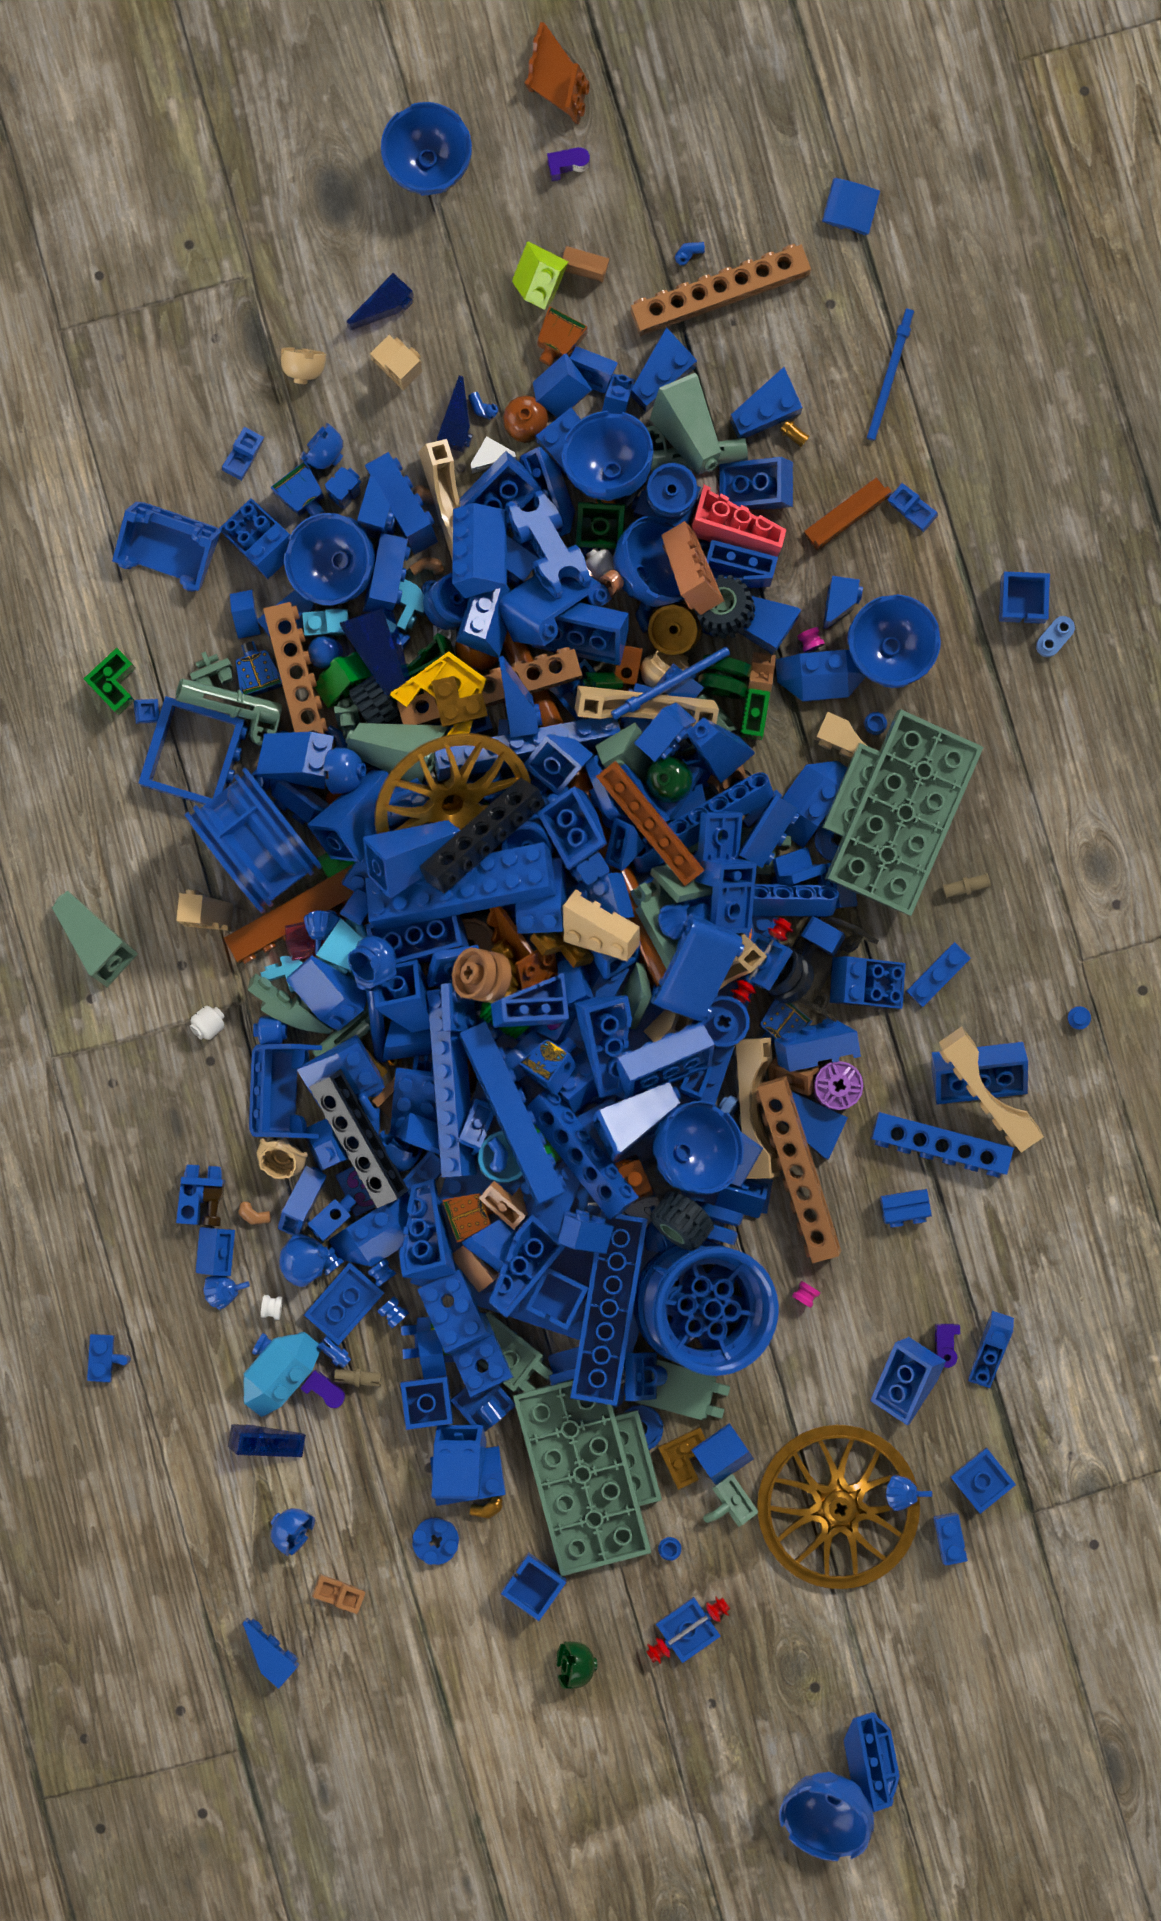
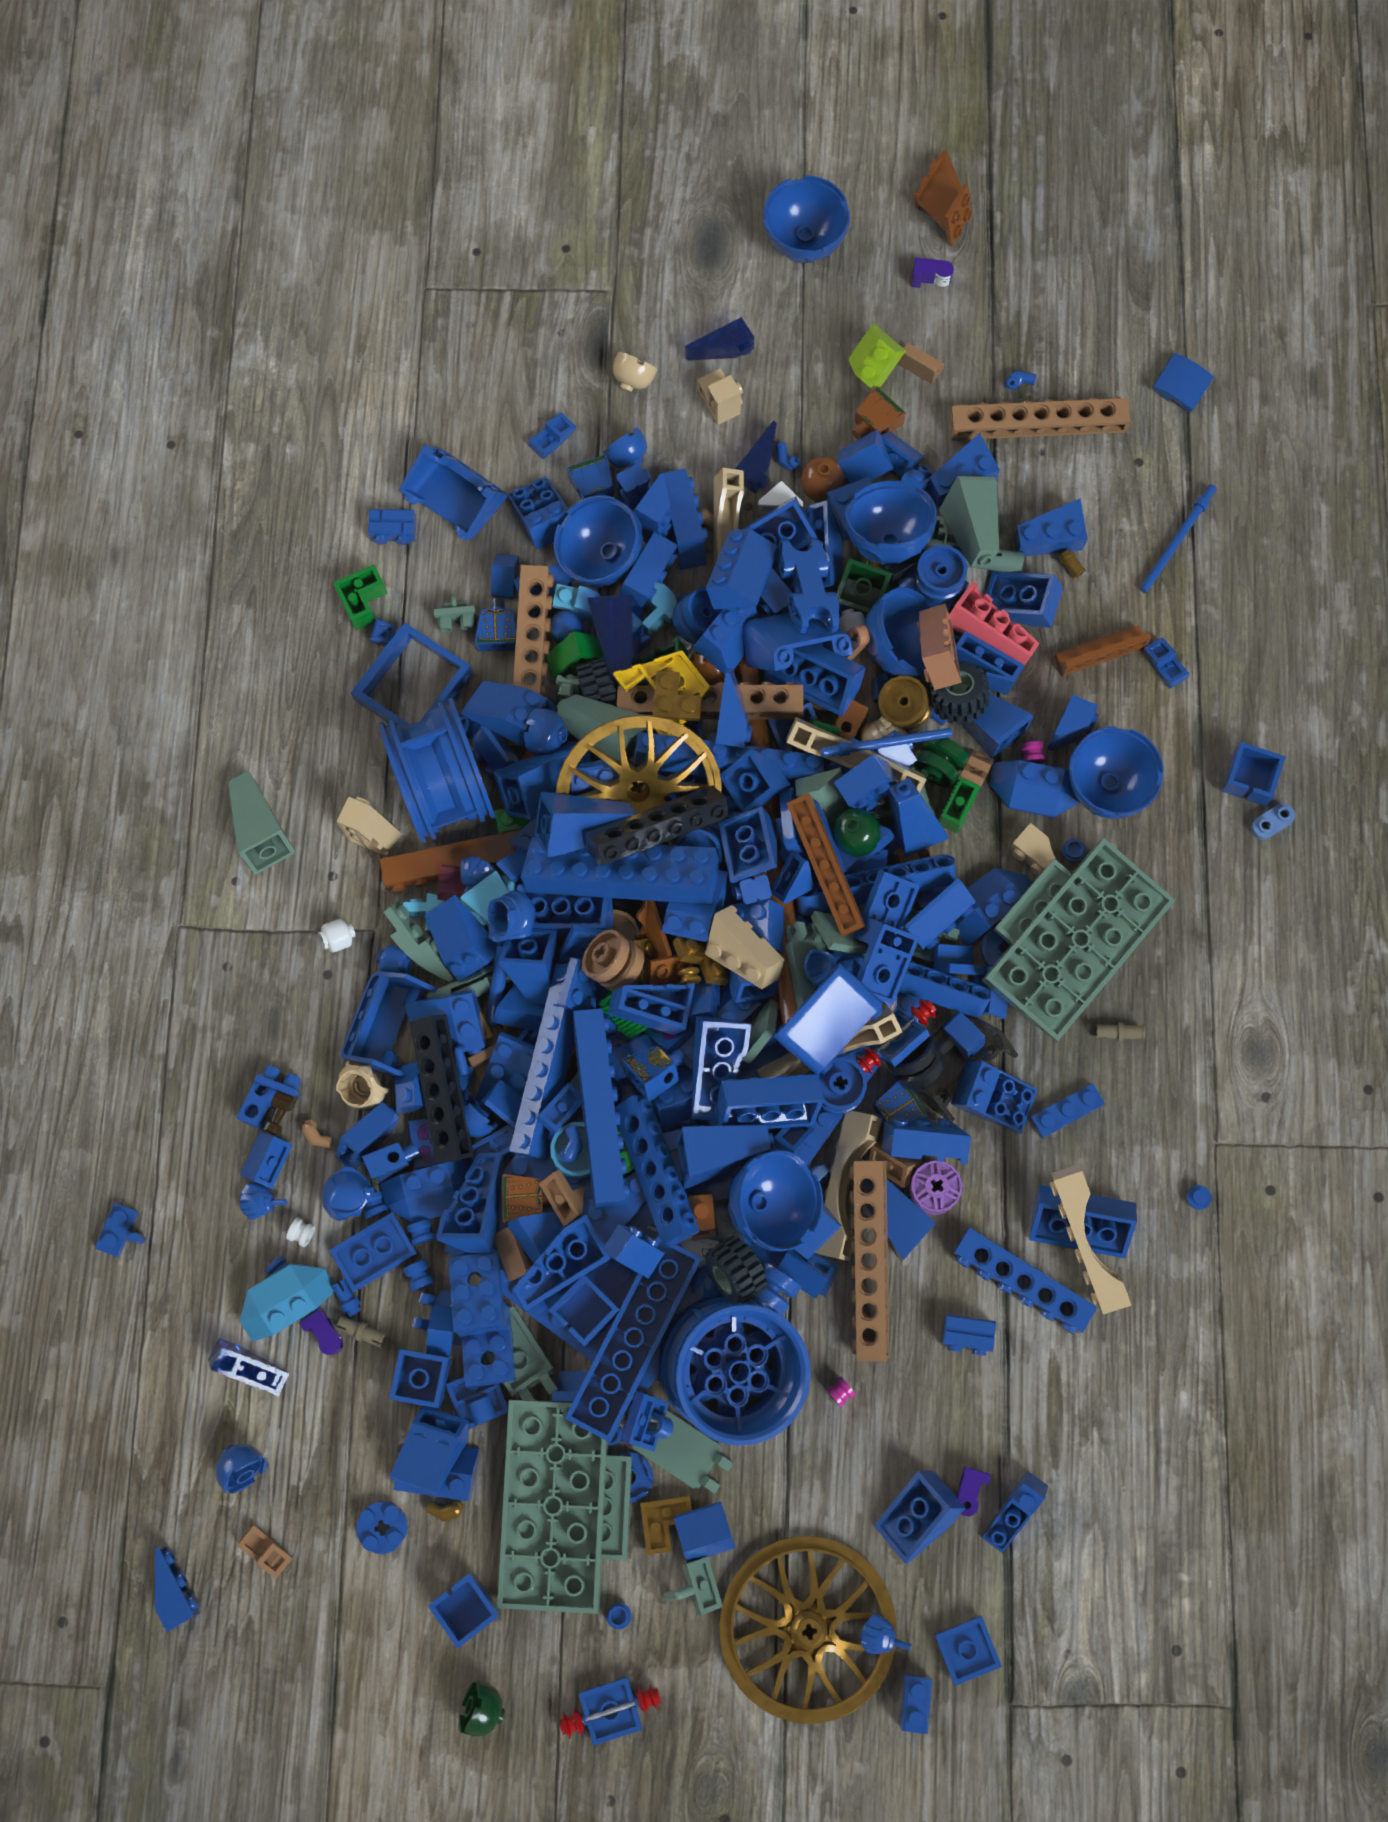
camera: 20 degrees right, 10 degrees down
sand green piece [176,678,282,746] -> none
medium nougat arm [409,557,444,576] -> none
none -> blue brick [368,509,417,545]
none -> pearl gold bush [677,967,701,985]

